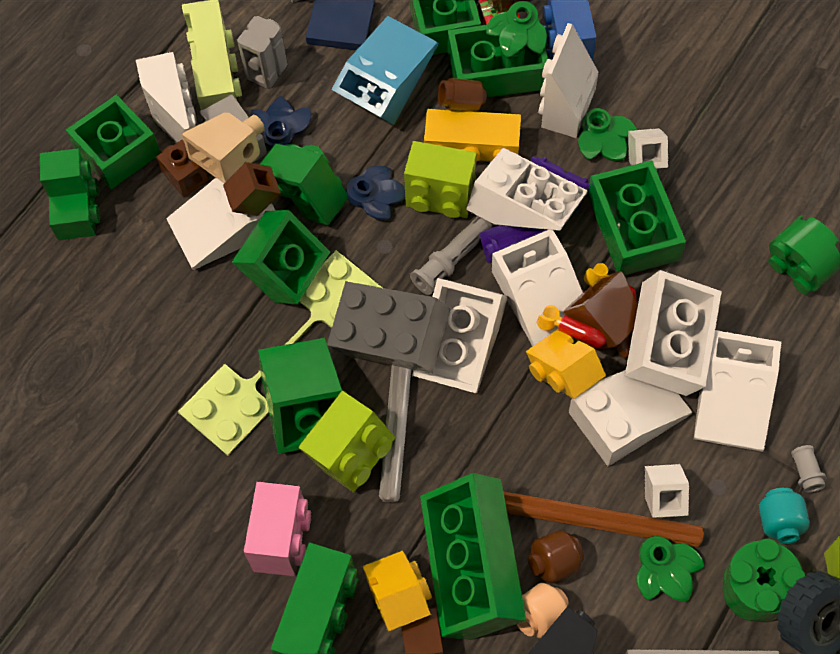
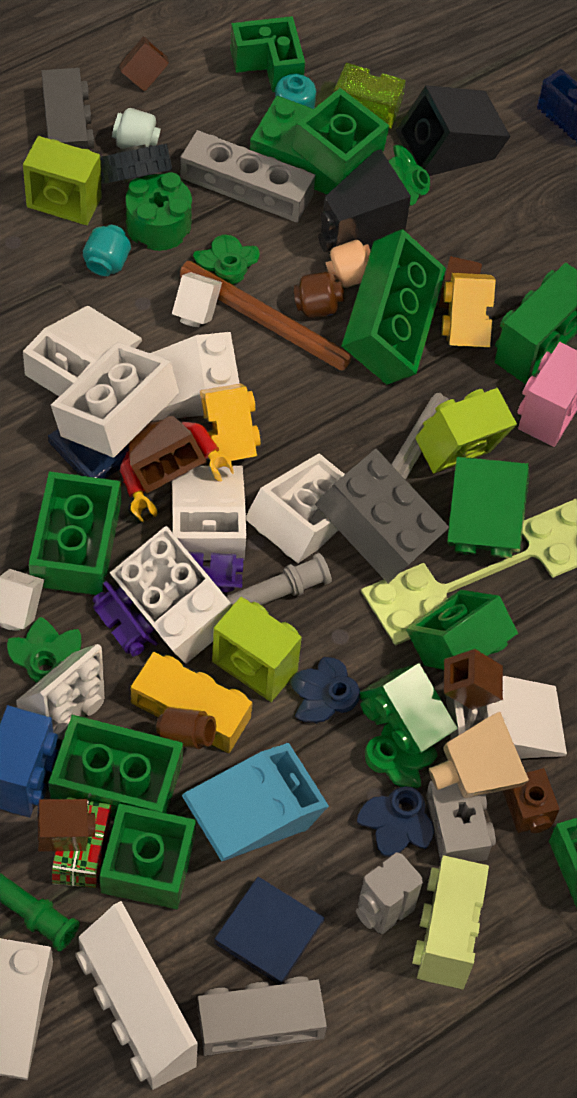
camera: 165 degrees left, 5 degrees down
white slope [136,52,198,143] -> none
green plate [486,1,547,59] -> none
light grey pin [791,445,827,493] -> none

